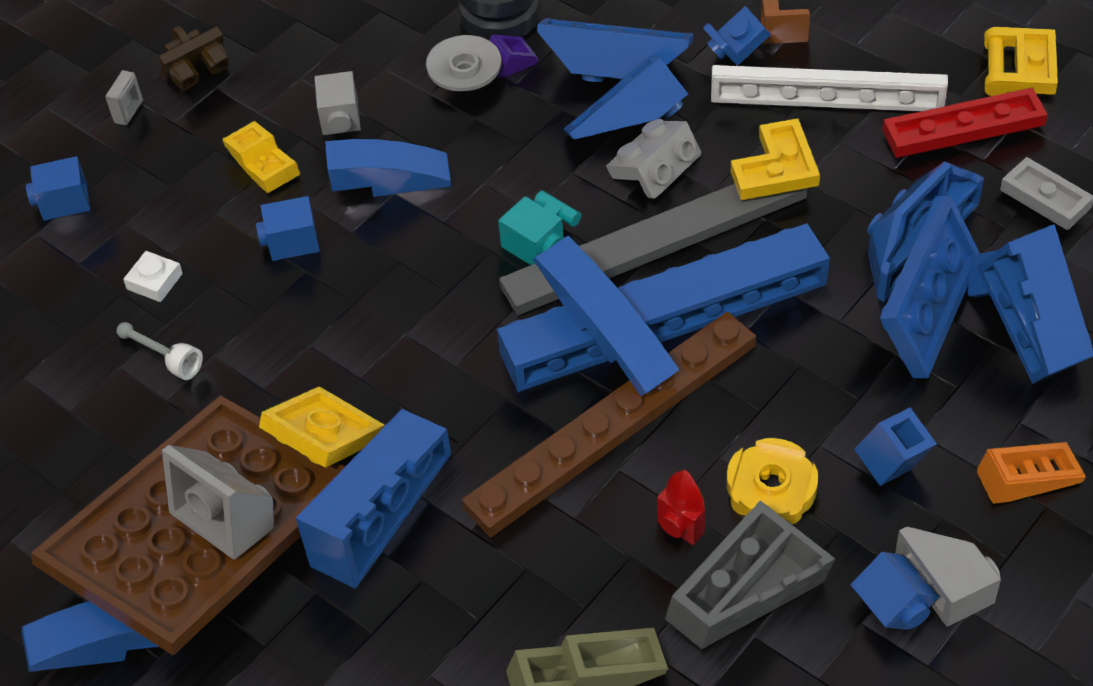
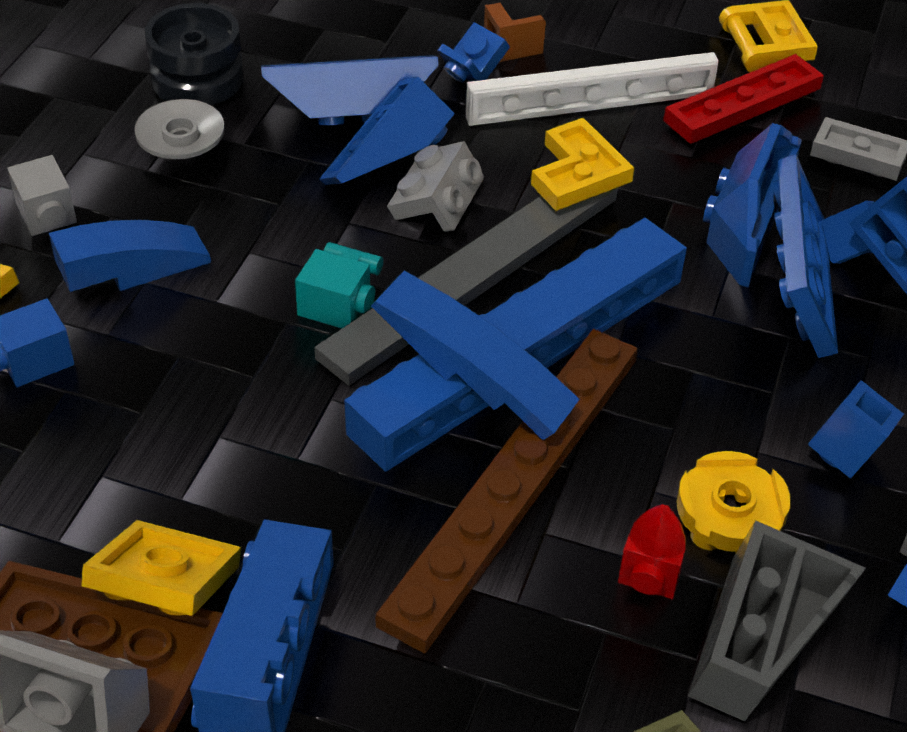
camera: 25 degrees left, 5 degrees down
dark purple slope [489,35,539,78] -> none

